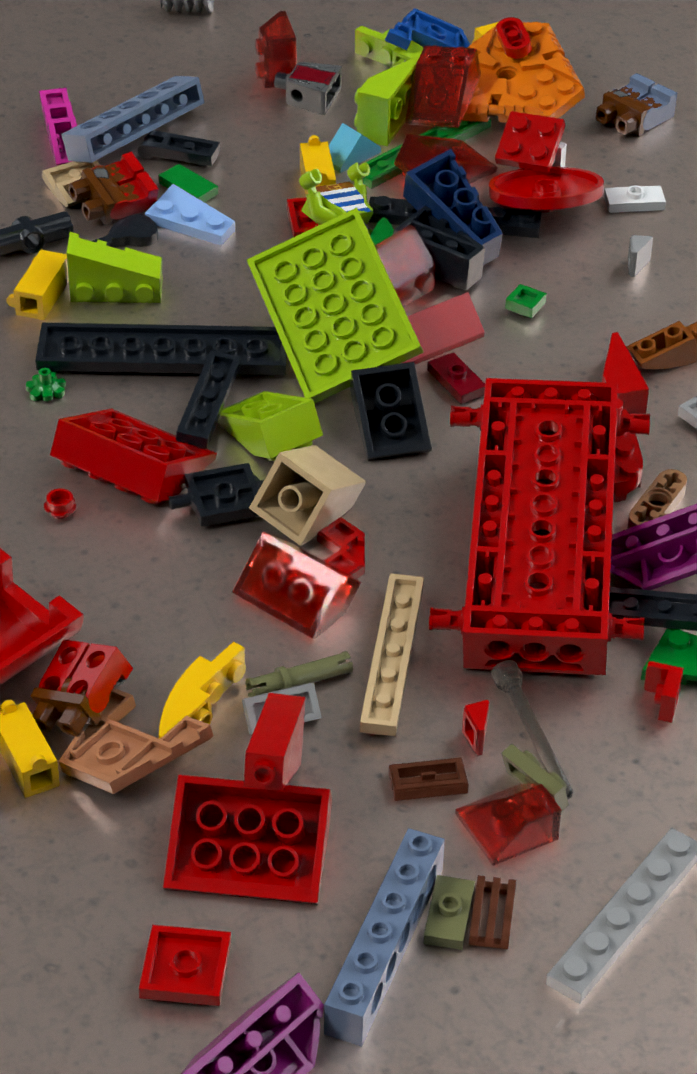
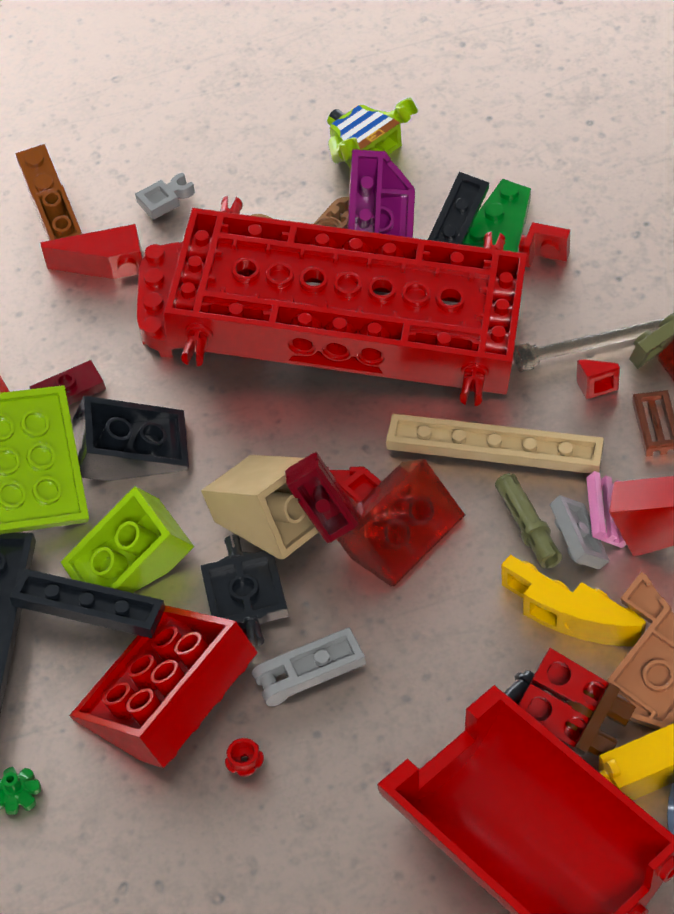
camera: 80 degrees left, 10 degrees up
none -> light grey plate [252,627,366,707]
none -> dark red brick [285,452,359,544]
none -> bright pink tile [586,471,627,548]

